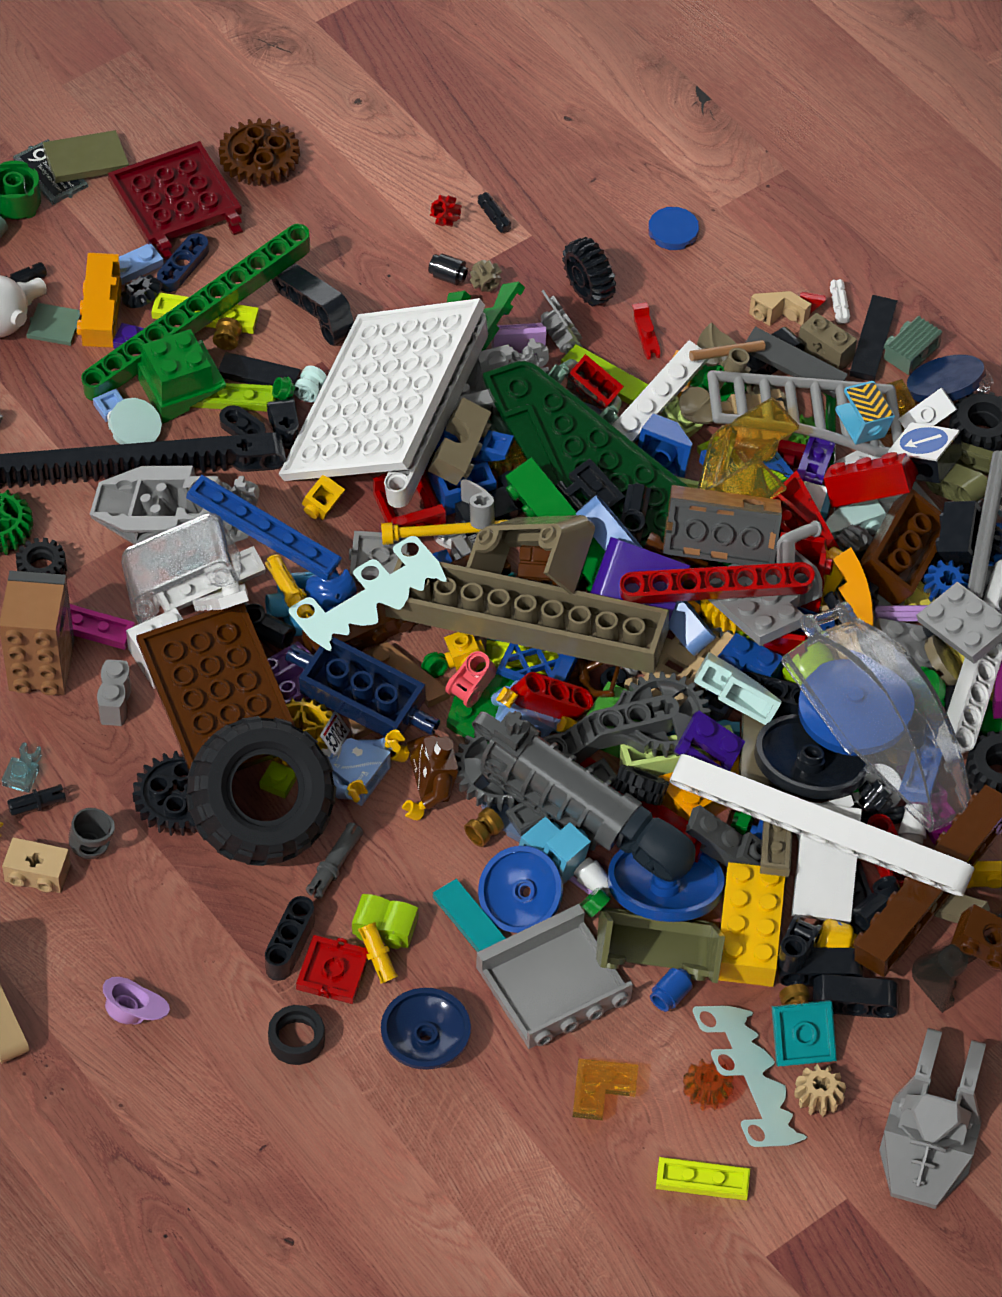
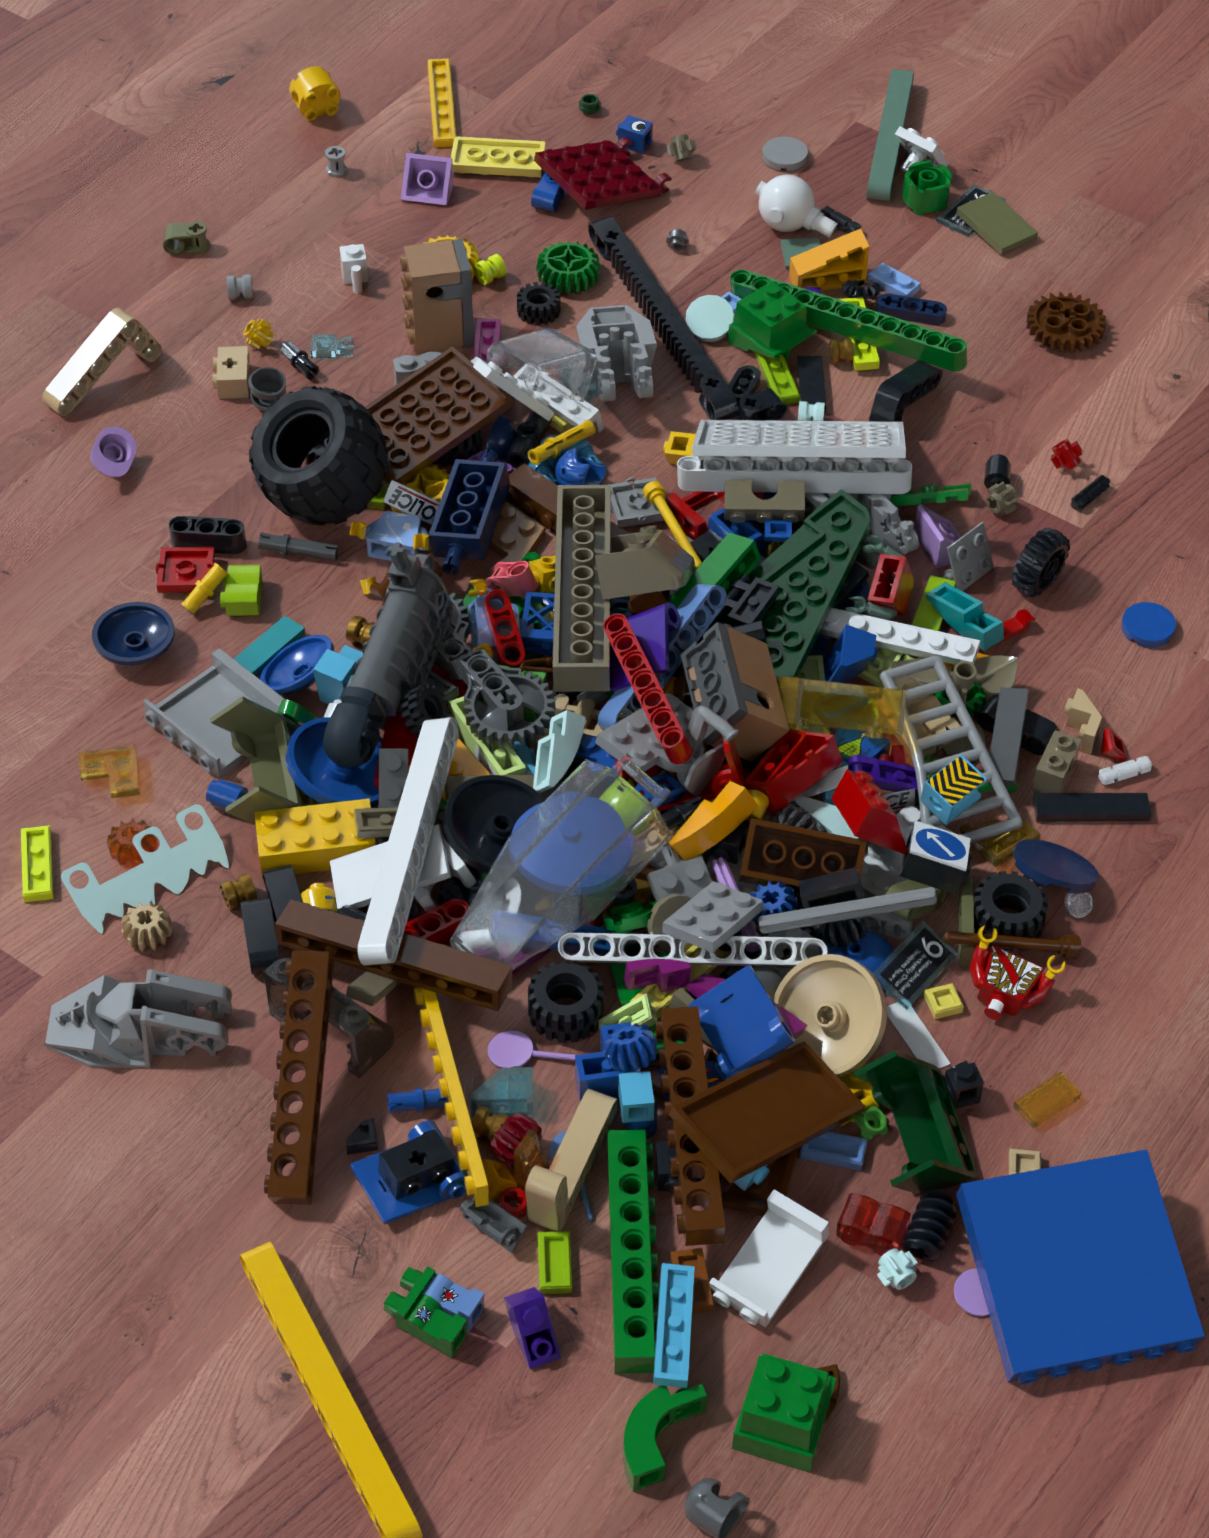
camera: 75 degrees right, 5 degrees down
dark red plate [108,141,243,260] -> none
blue tile [186,475,342,581] -> none
black tyre [268,1005,325,1065] -> none
green plate [272,377,295,400] -> none
light aqua piece [289,536,447,651] -> none
light grey panel [461,479,495,529] -> none
dark purple plate [674,710,745,772] -> none
medium nougat bar [689,340,765,361] -> none
teal plate [771,1000,837,1067] -> none
black piece [778,914,823,973] -> none
sand green brick [884,316,942,375] -> none
white plate [898,388,958,429] -> none
none -> teal slope [926,582,1004,651]

